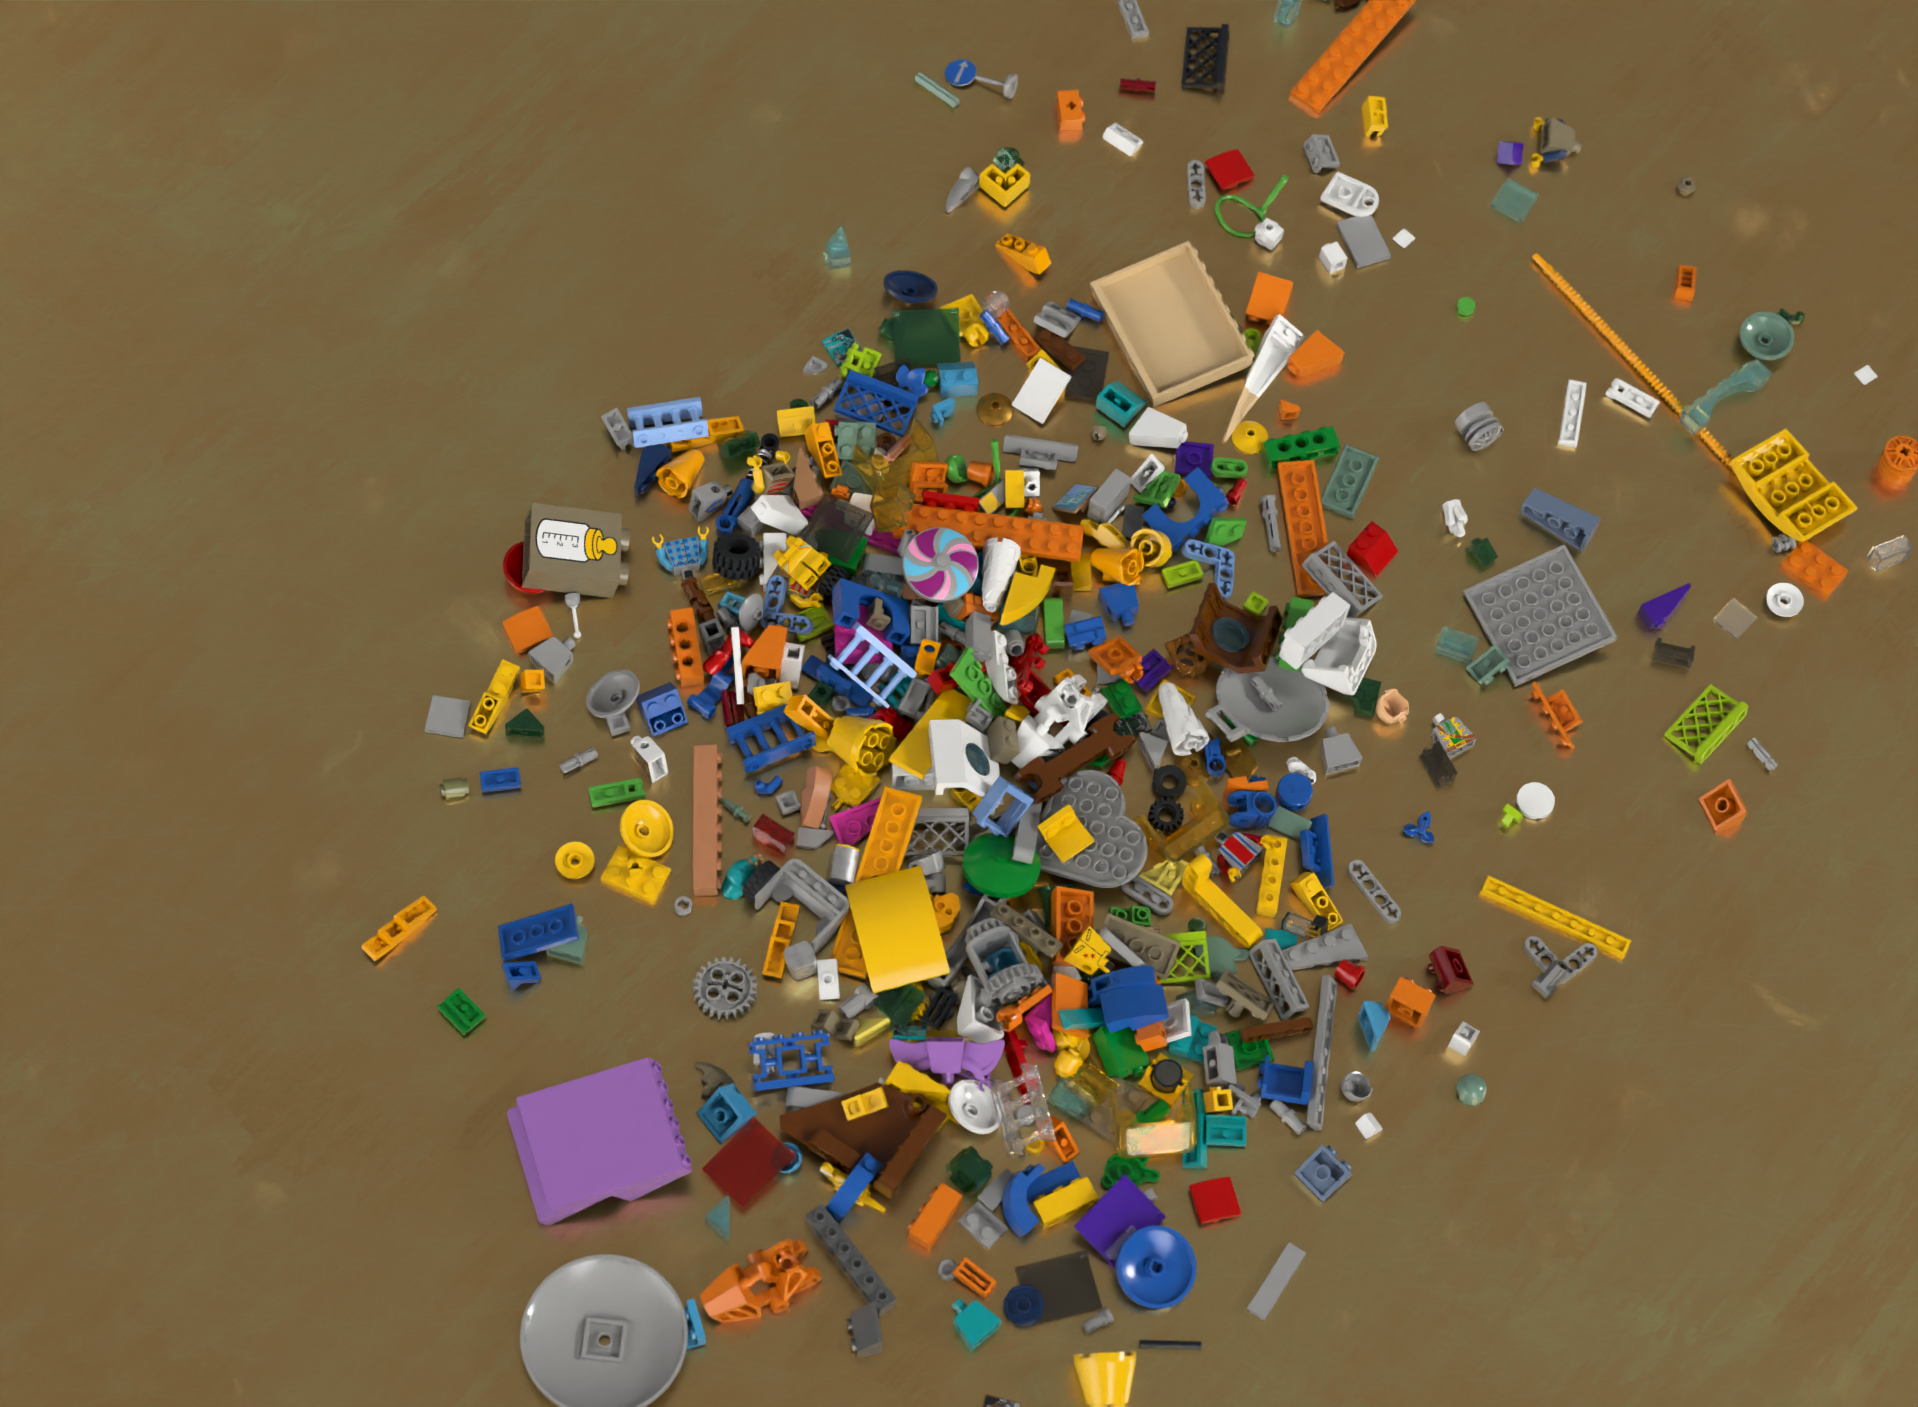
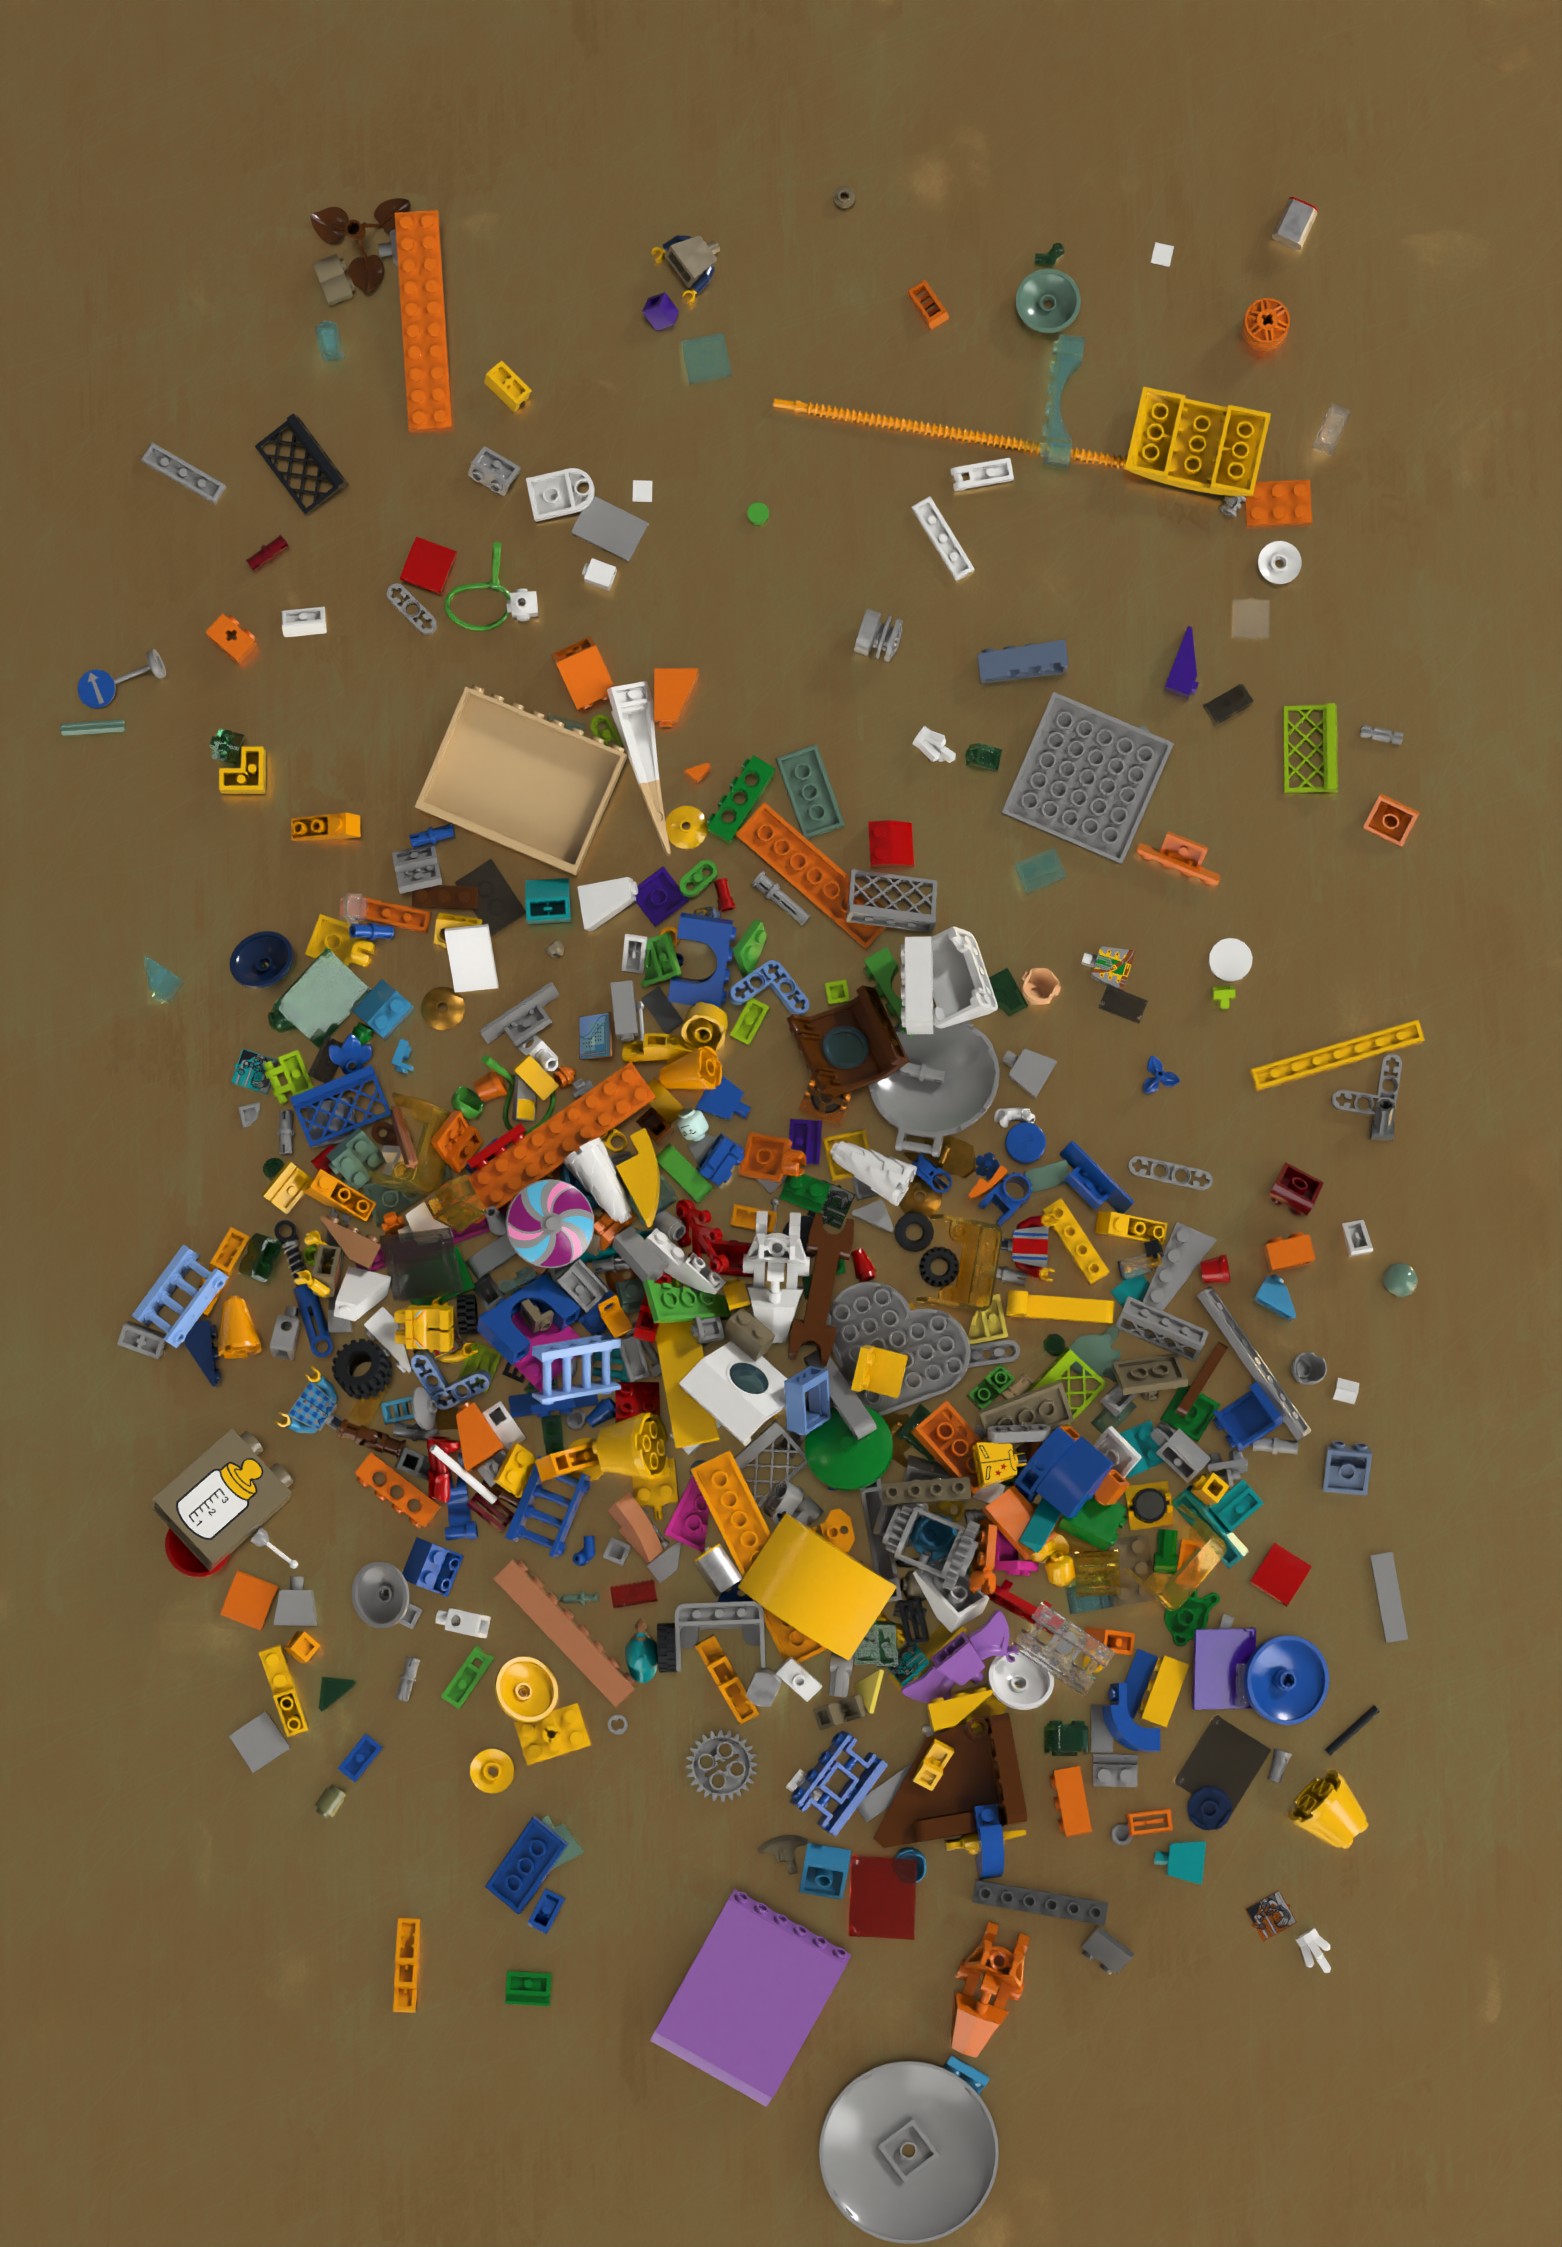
camera: 30 degrees left, 20 degrees up
clear light blue slope [705,1196,730,1242] -> none
light grey piece [945,167,980,213] -> none
sand green bracket [1466,644,1510,686] -> none
none -> light aqua head [676,1107,709,1142]

